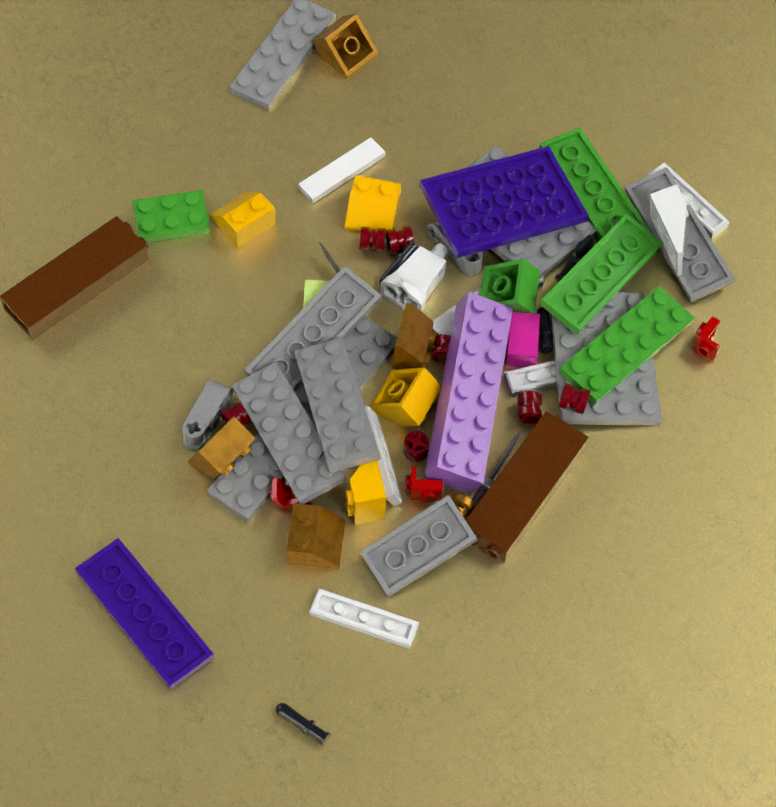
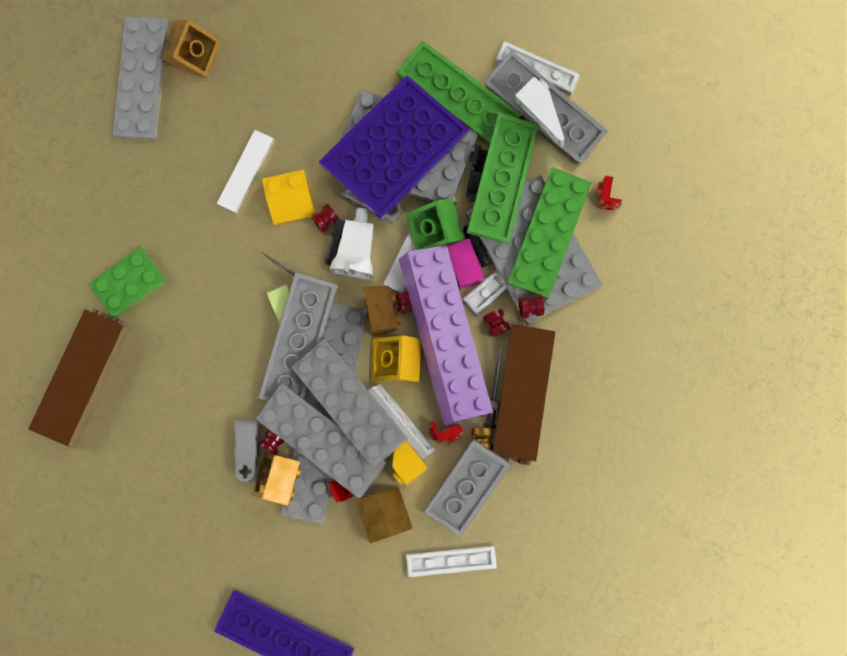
camera: 20 degrees left, 20 degrees up
yellow slope [209,191,276,248] -> none
dark red wheel [359,226,386,252] -> none
dark red wheel [403,431,429,462] -> none

